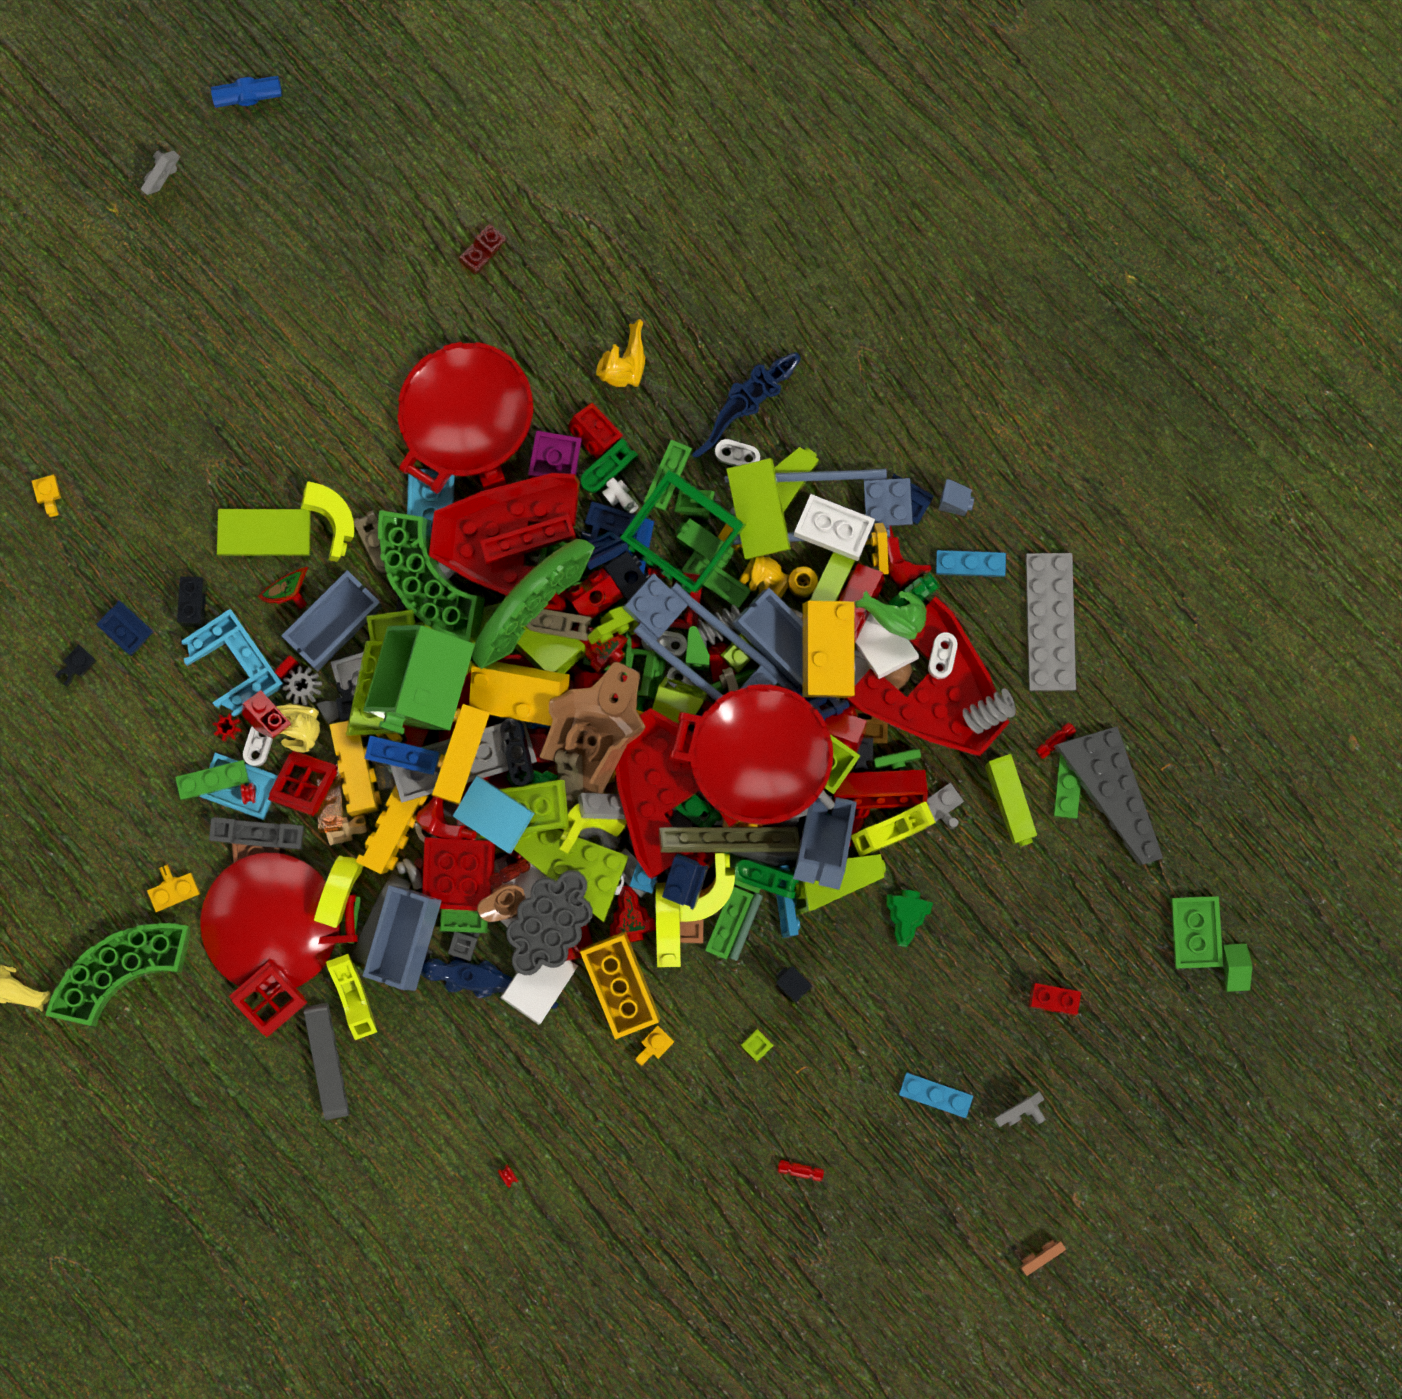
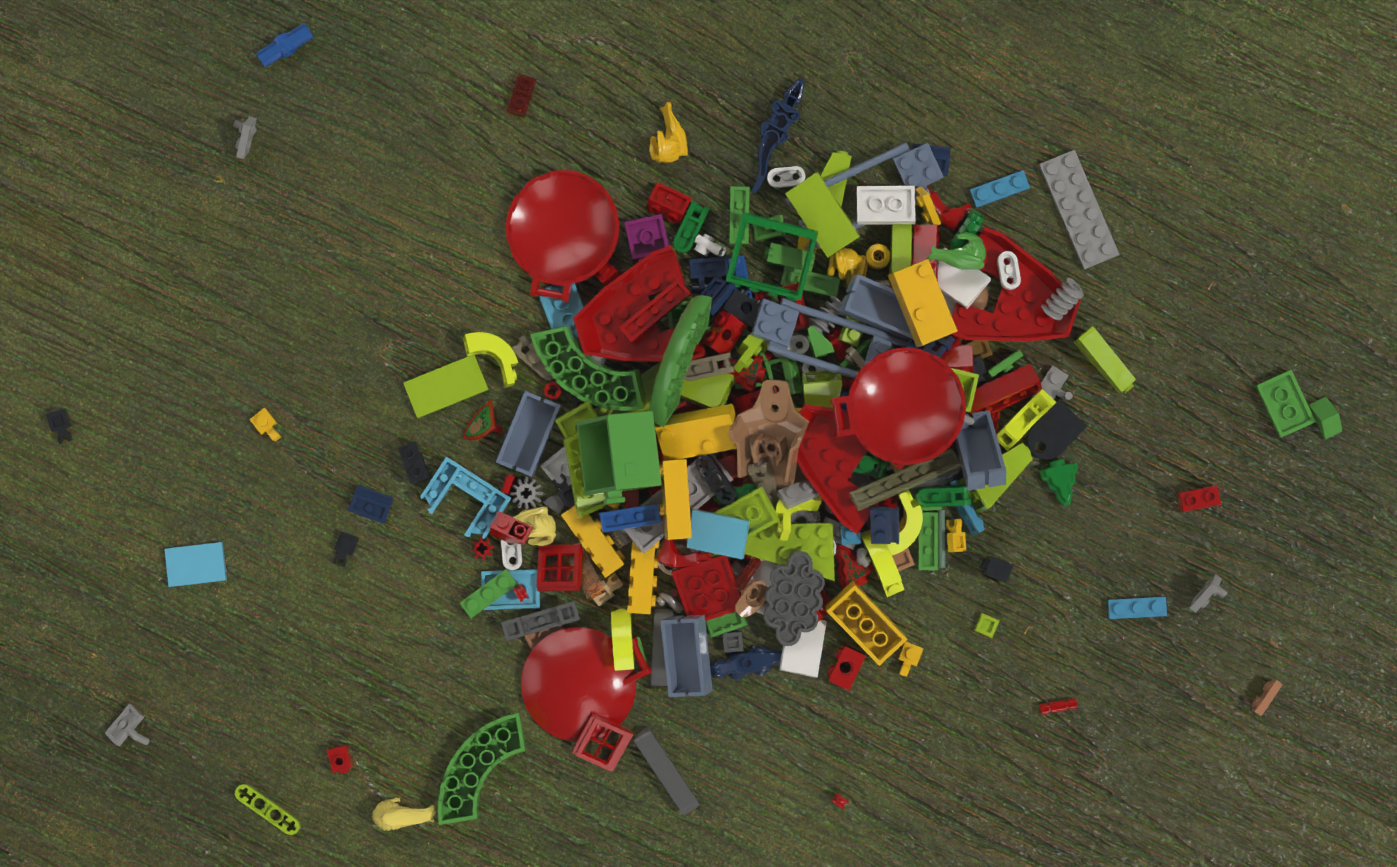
camera: 20 degrees left, 5 degrees up
yellow plate [147,865,200,912] -> none
neon yellow arch [326,954,377,1040] -> none
sand blue slope [938,479,974,516] -> none
red axle [1035,722,1076,759] -> none
dark grey wing [1053,727,1163,866] -> none
bright green plate [1053,753,1081,819] -> none
none -> red bush [544,382,562,400]
none -> red brick [826,645,866,691]
none -> light grey arm [856,548,871,567]
none -> yellow plate [946,519,966,552]
none -> black tile [1027,400,1087,460]

